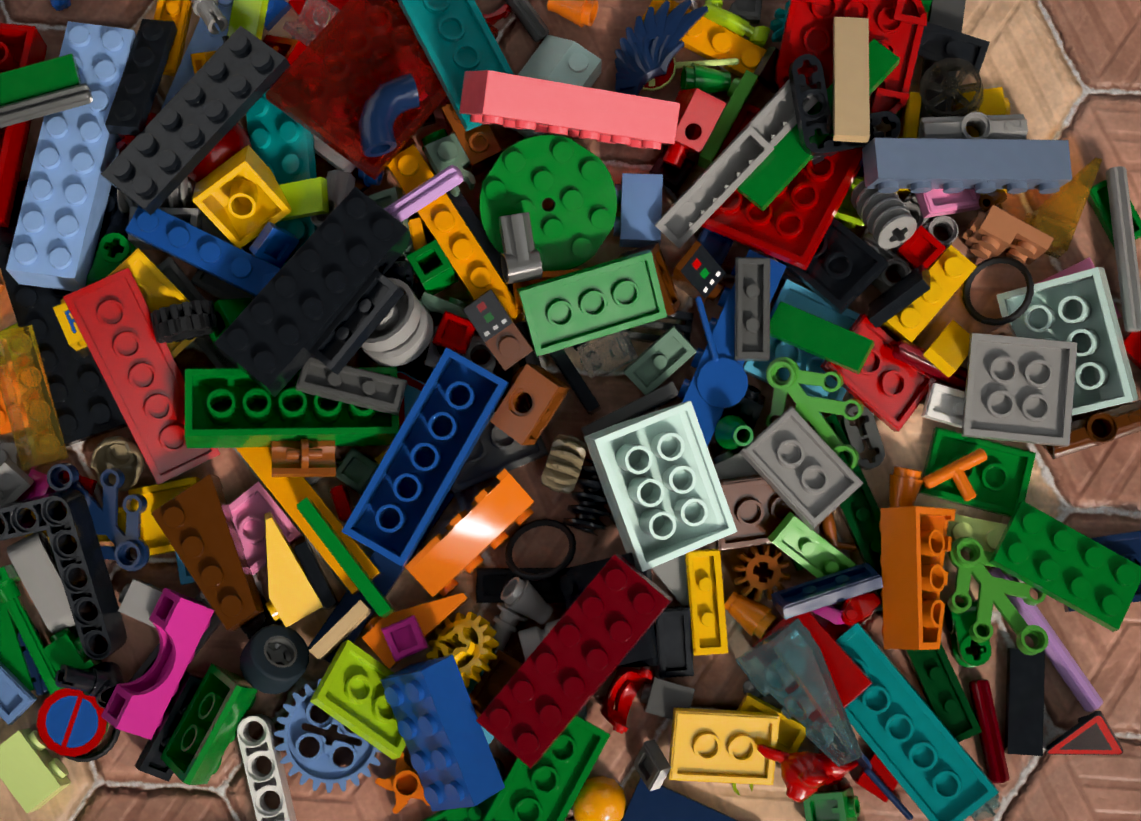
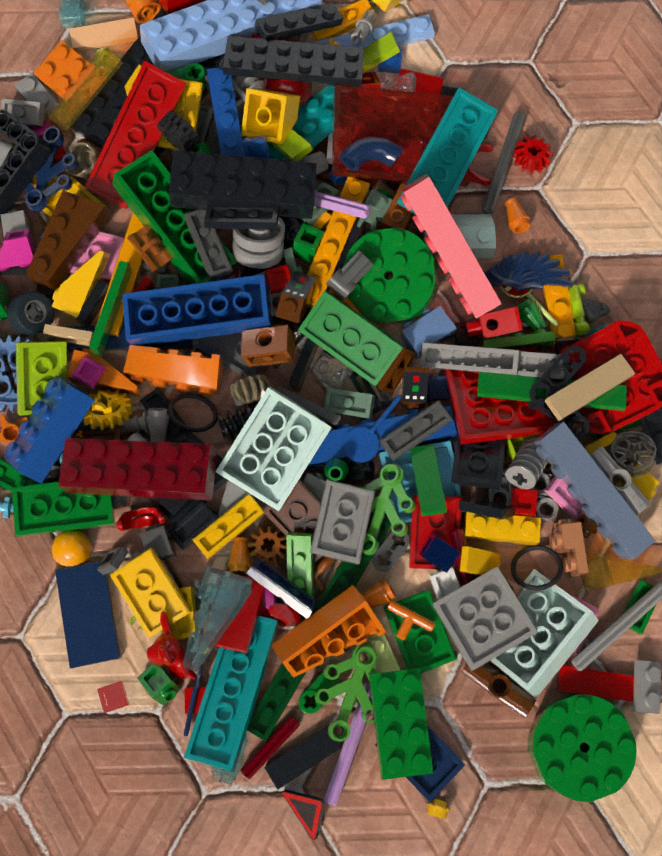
camera: 55 degrees right, 5 degrees down
none -> clear blue panel [419,533,460,573]

